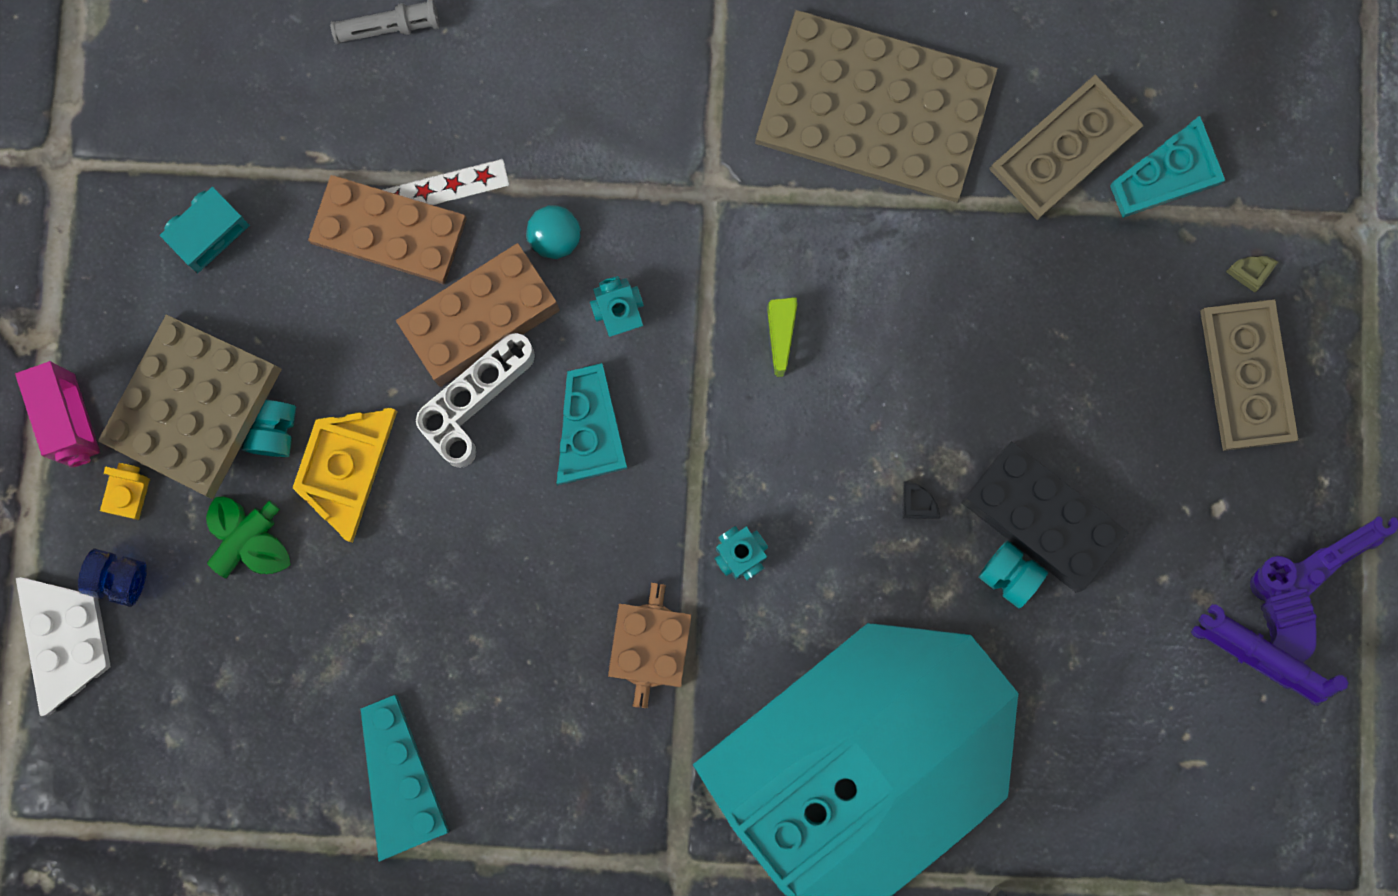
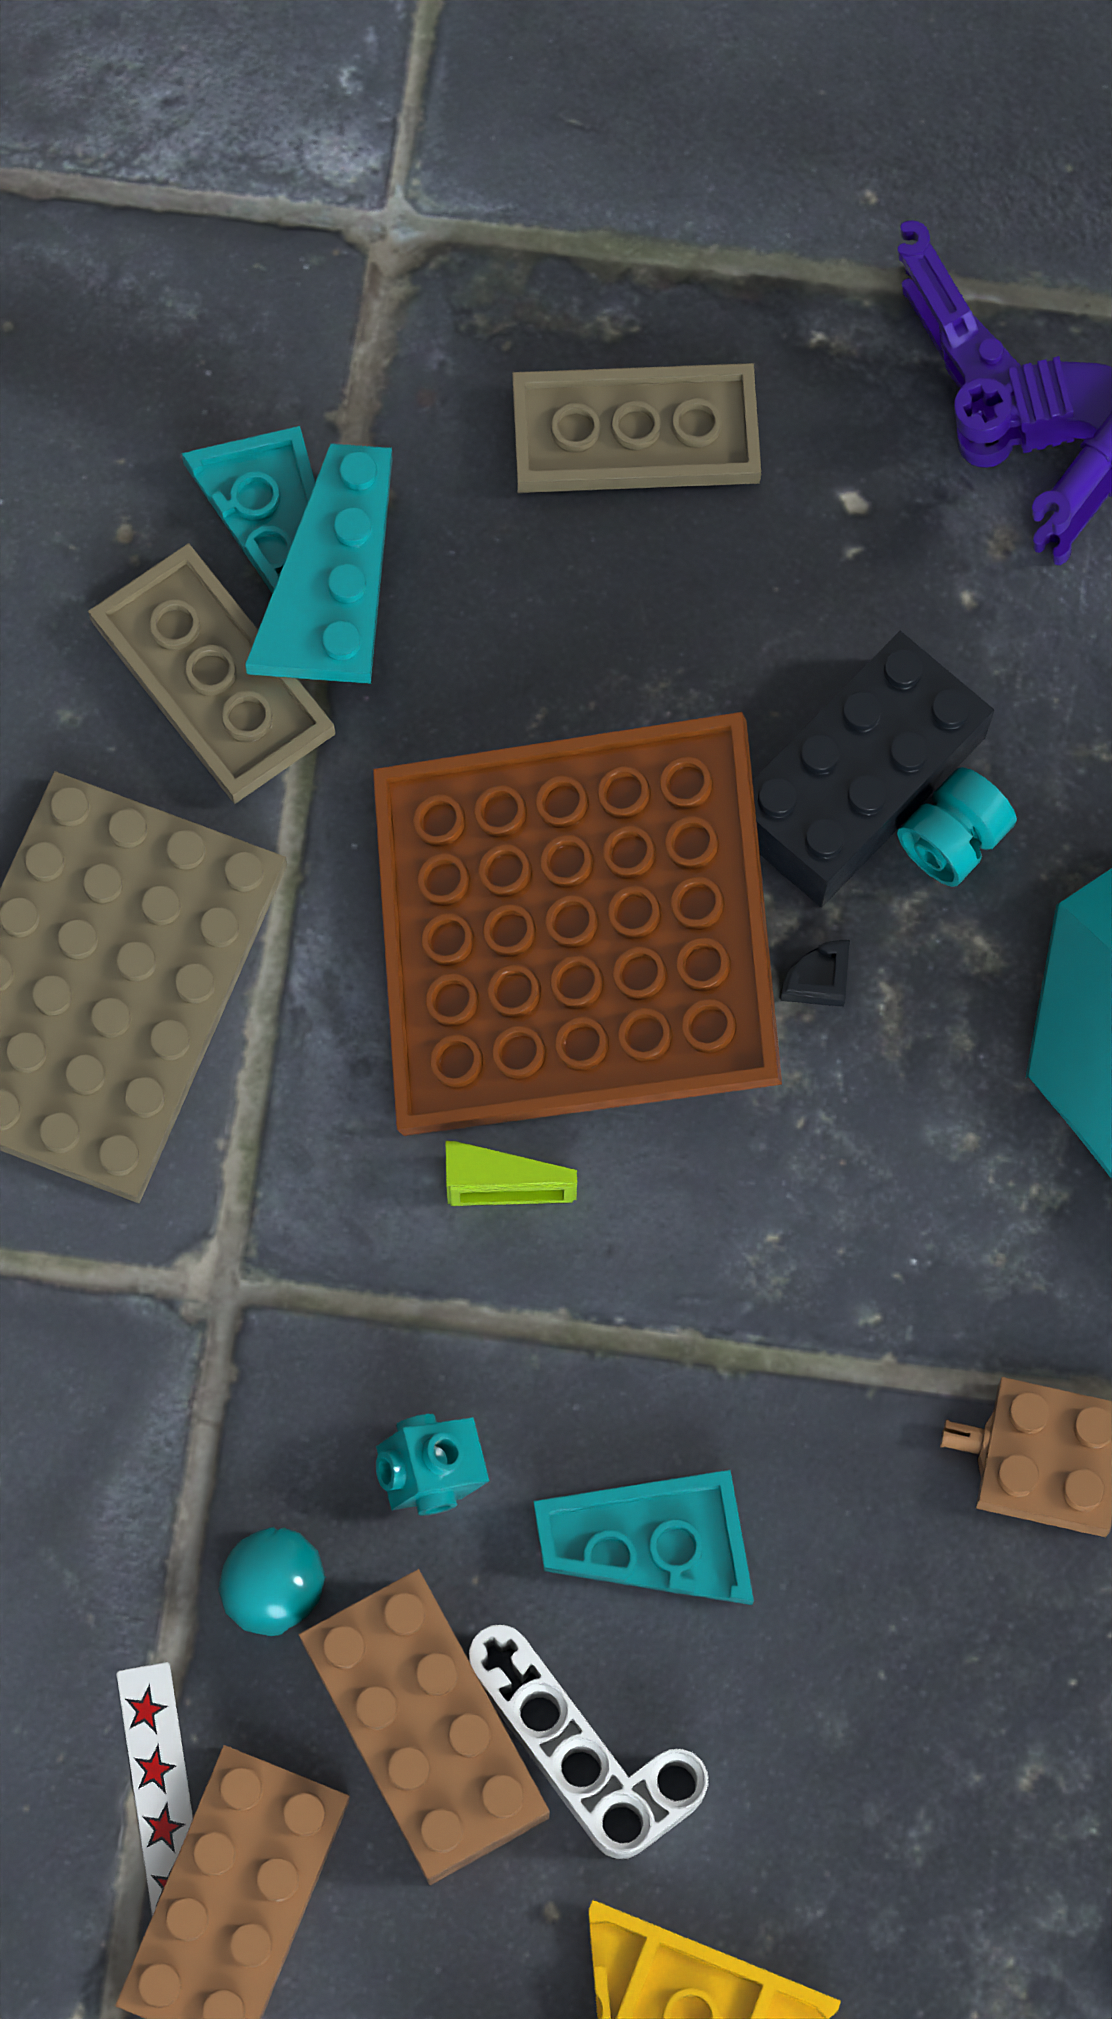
camera: 90 degrees left, 10 degrees down
teal brick [714,526,769,581] -> none
olive tile [1226,256,1278,292] -> none
none -> teal wing [245,443,392,684]
none -> dark orange plate [373,712,782,1136]

